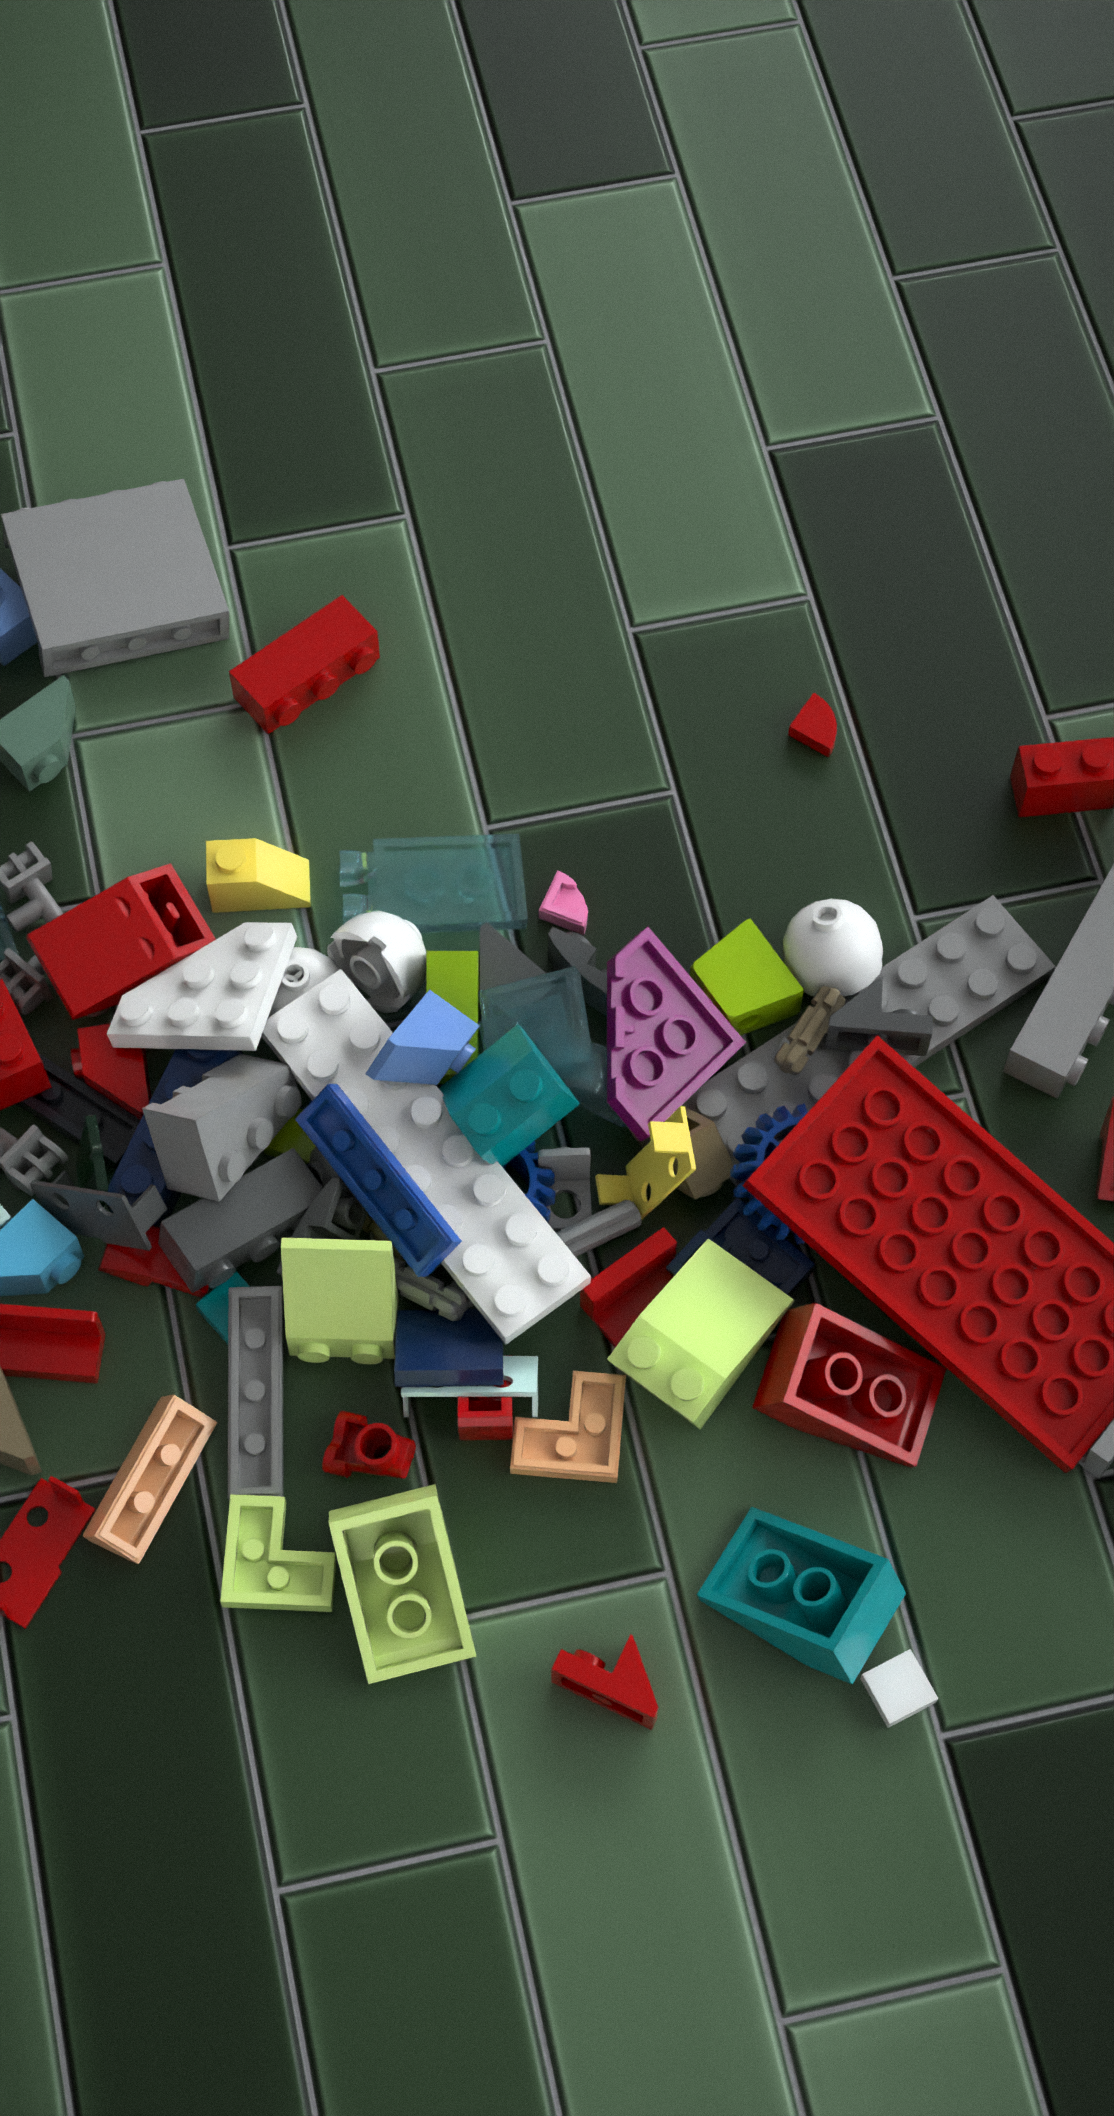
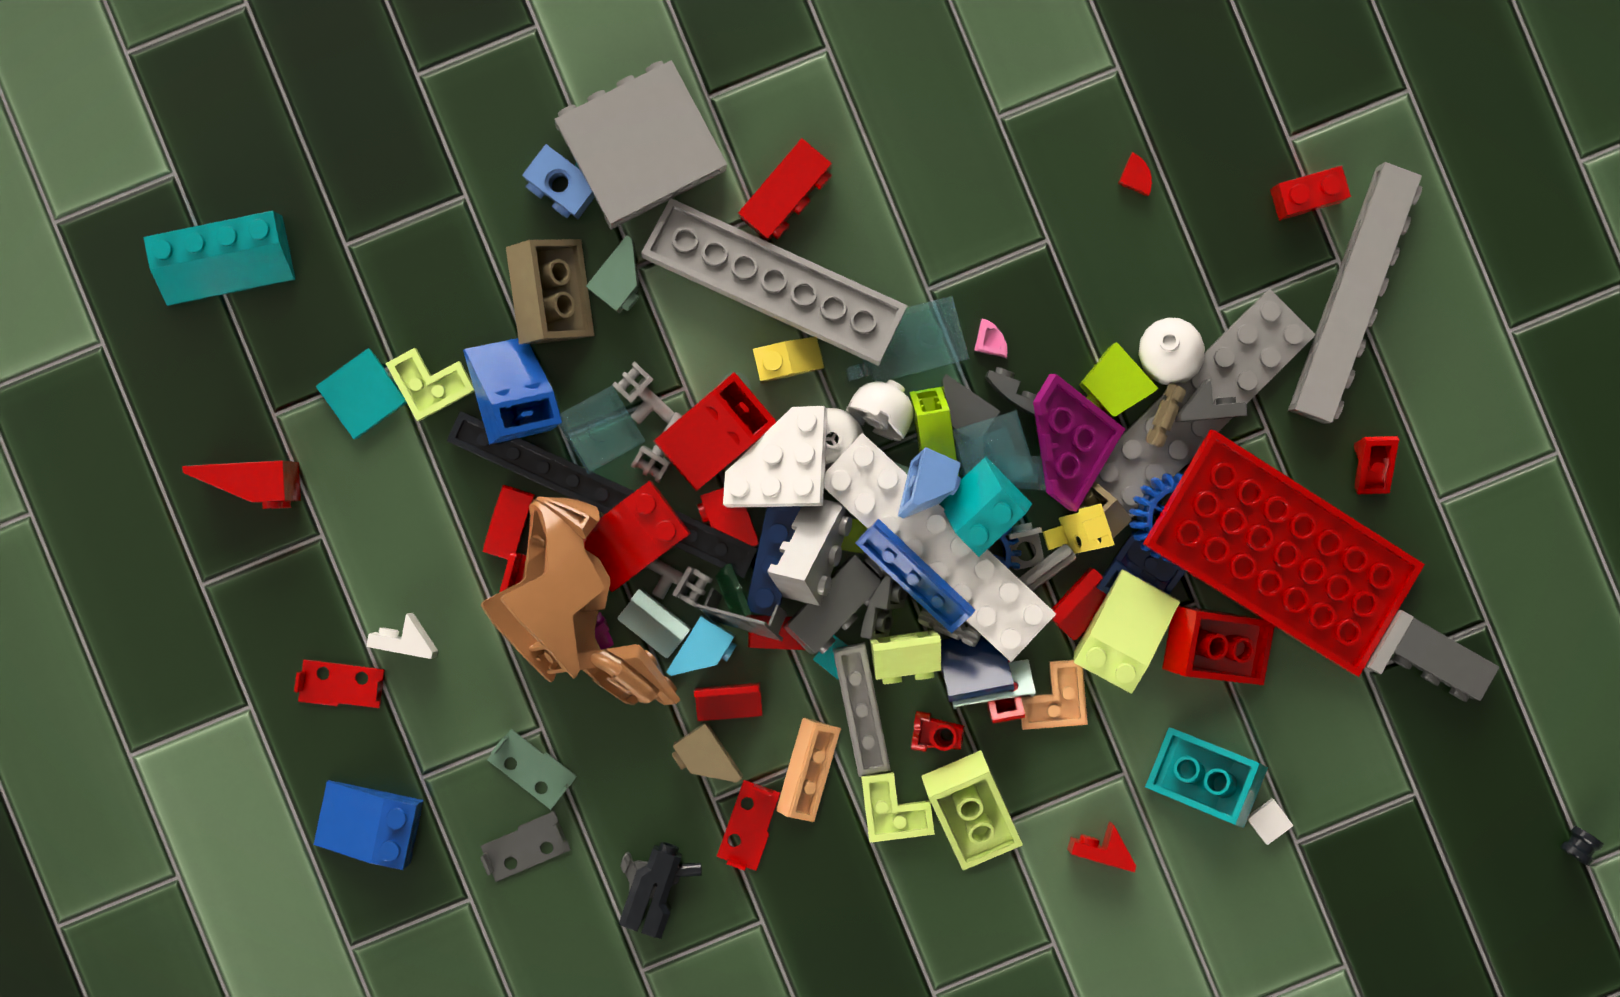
camera: 10 degrees left, 25 degrees up
none -> light grey plate [641,198,908,366]

